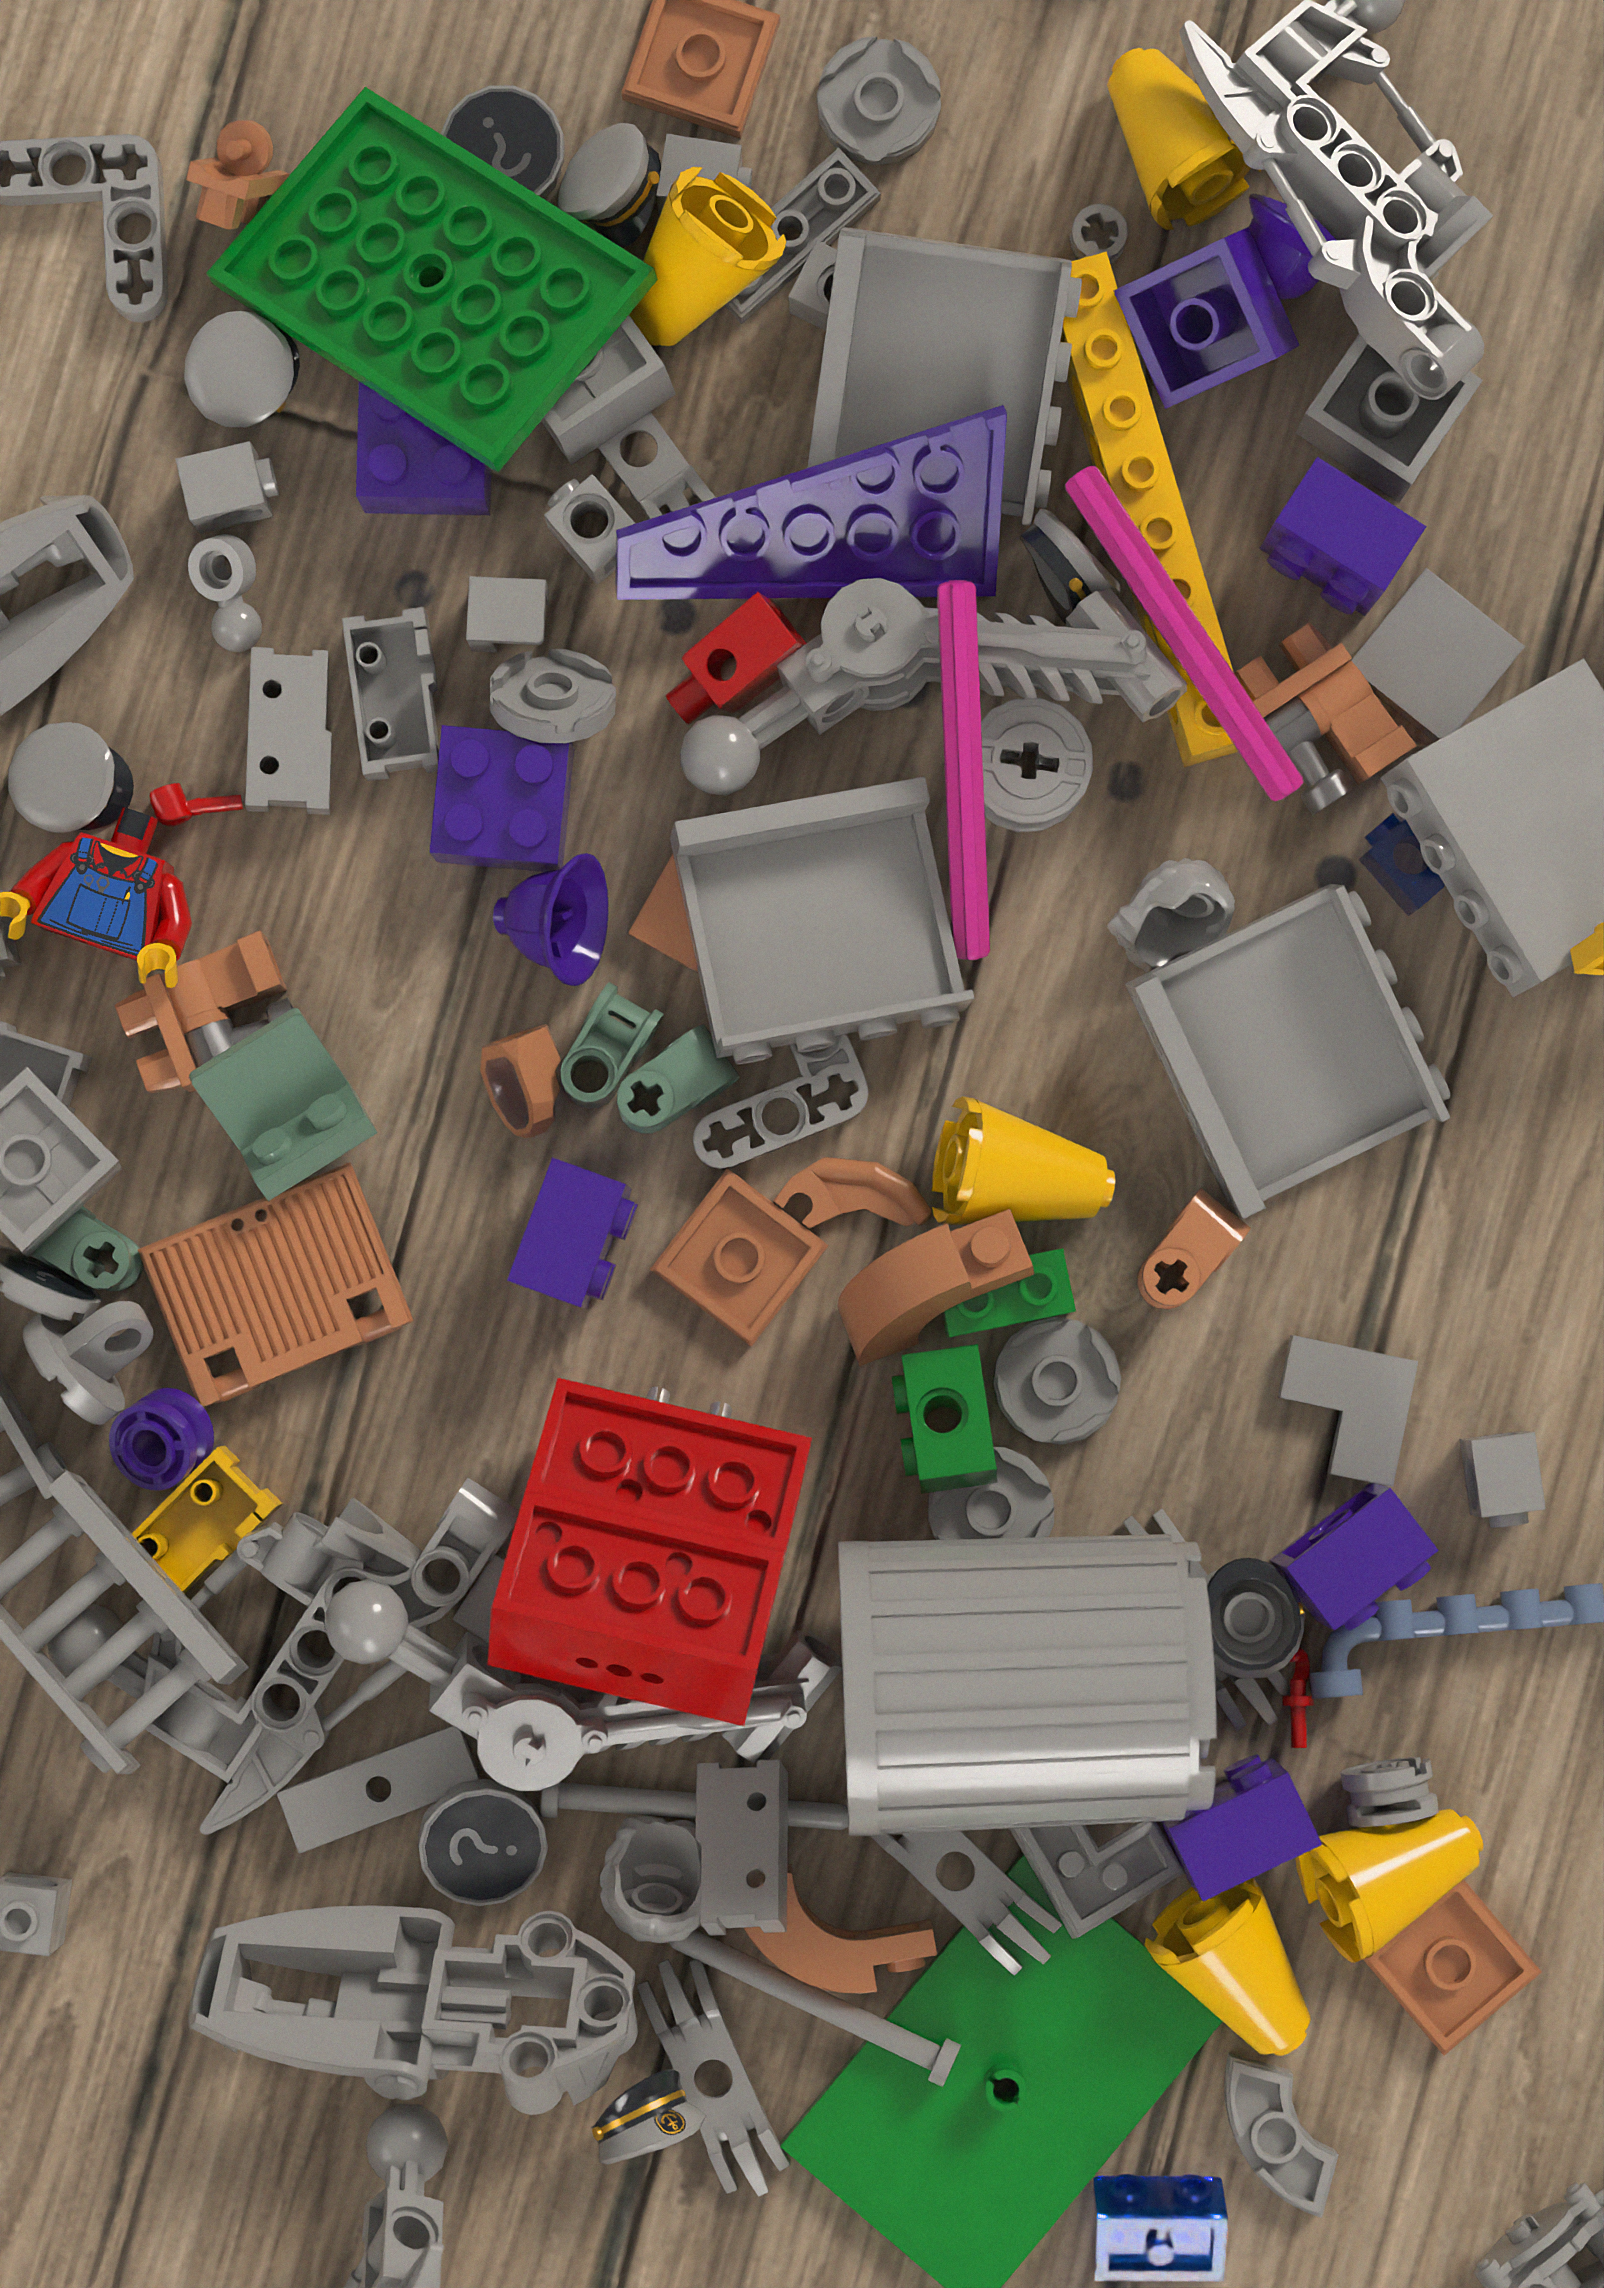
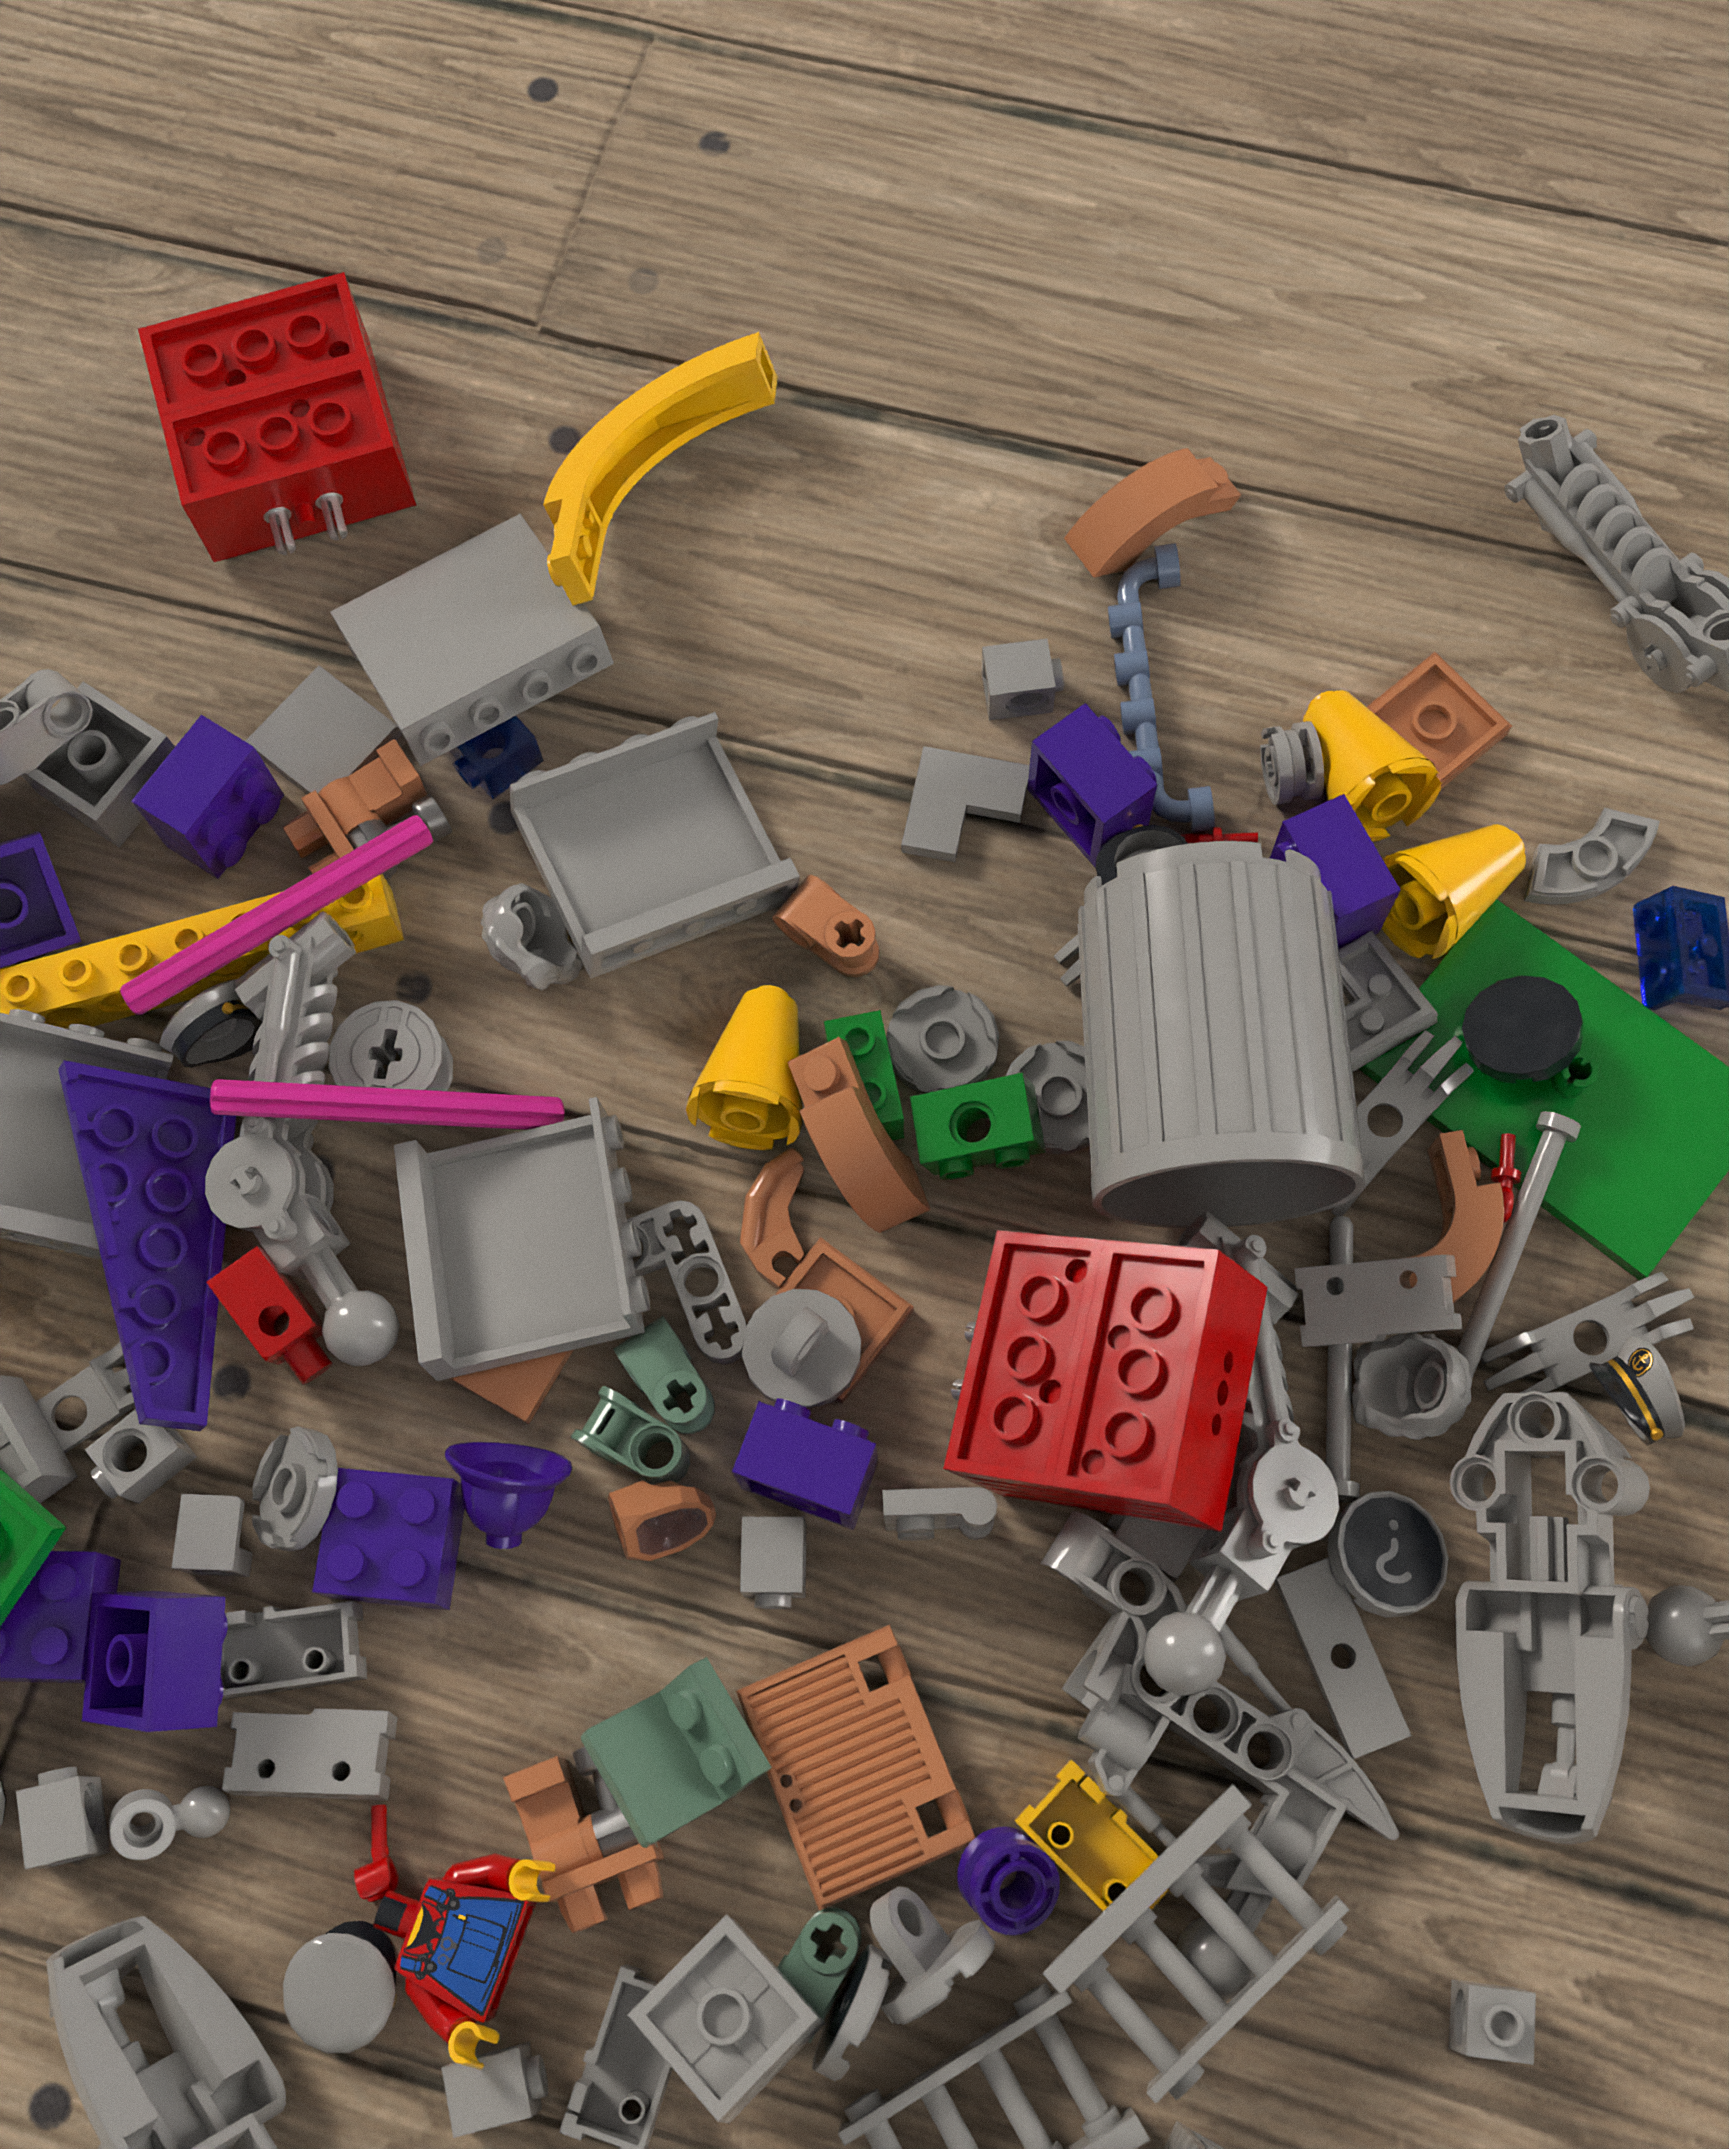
camera: 85 degrees left, 15 degrees down
none -> dark purple brick [82,1591,228,1732]
none -> light grey brick [740,1517,807,1609]
none -> light grey tile [742,1289,861,1408]
none -> light grey plate [883,1487,997,1541]
none -> black tile [1462,975,1584,1084]
none -> red hand [1491,1133,1521,1223]

